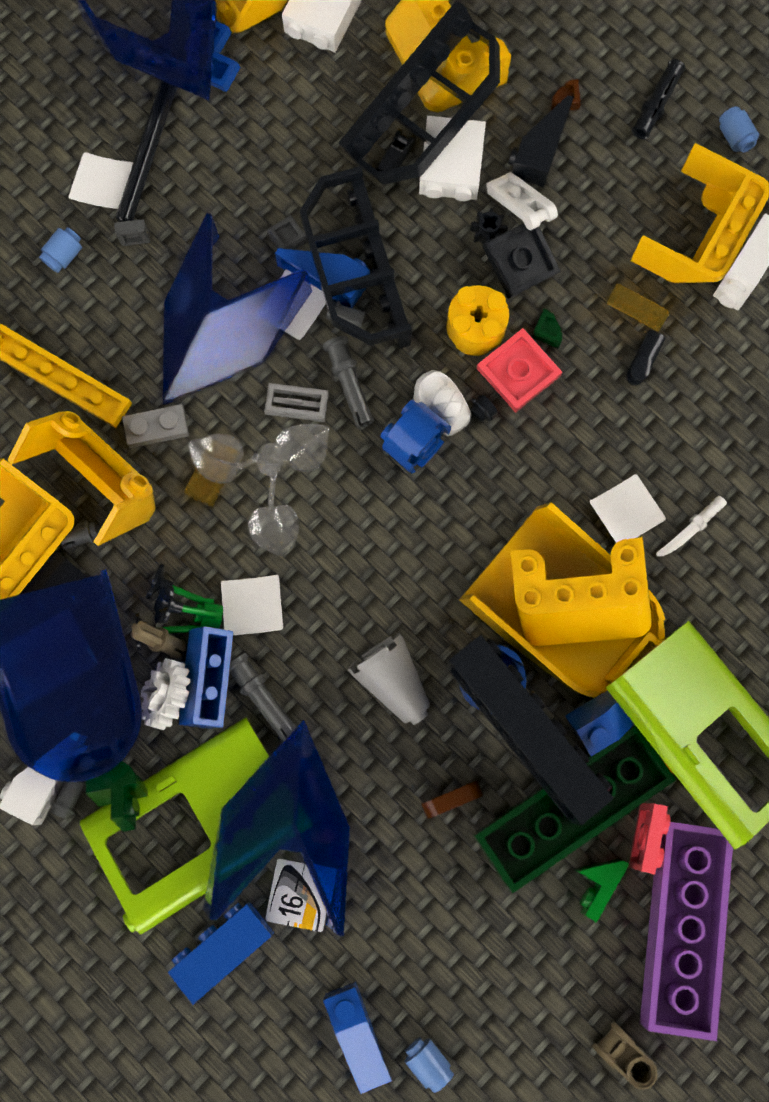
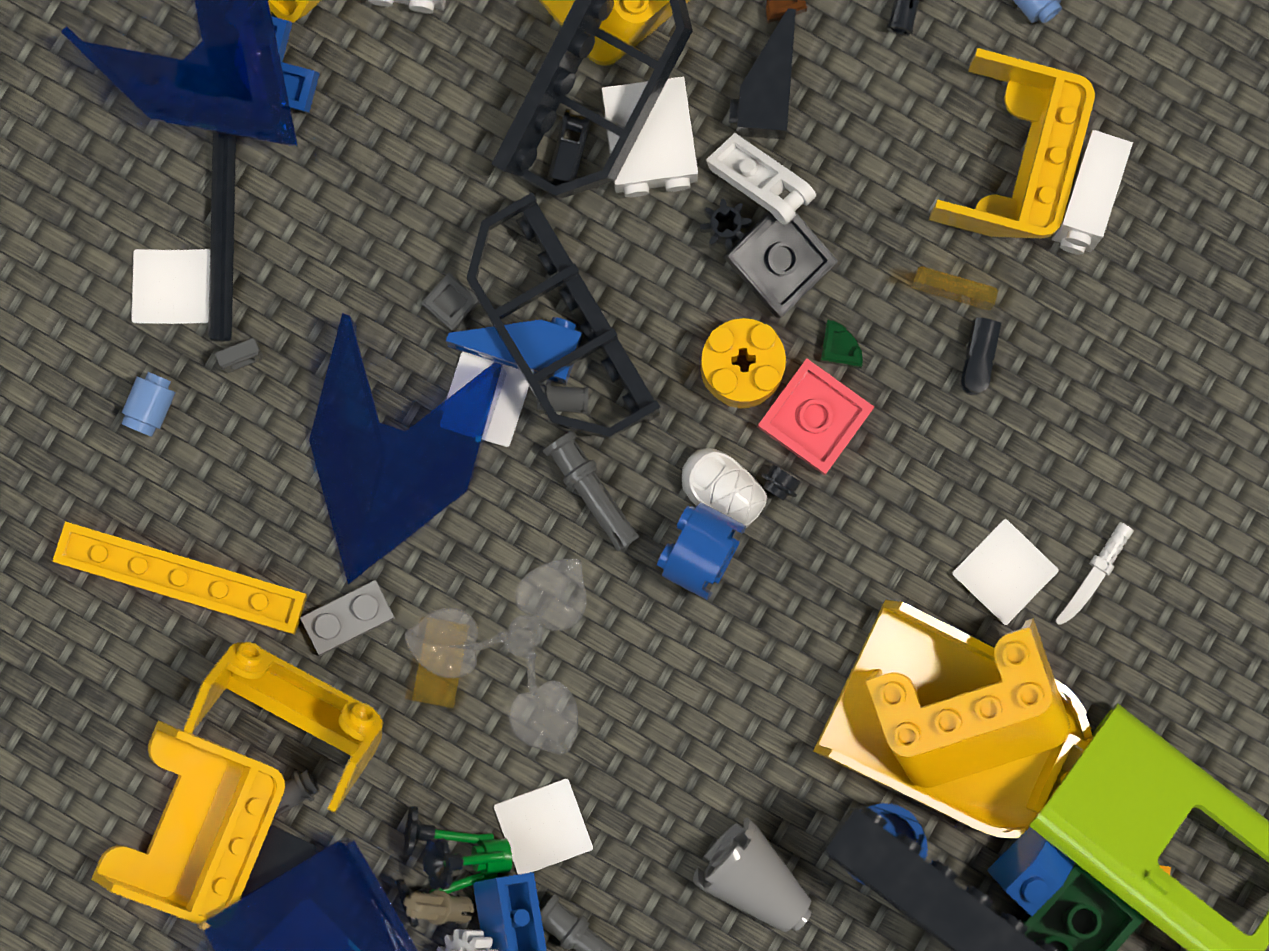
camera: 15 degrees left, 5 degrees up
light grey tile [264,383,329,422] -> none

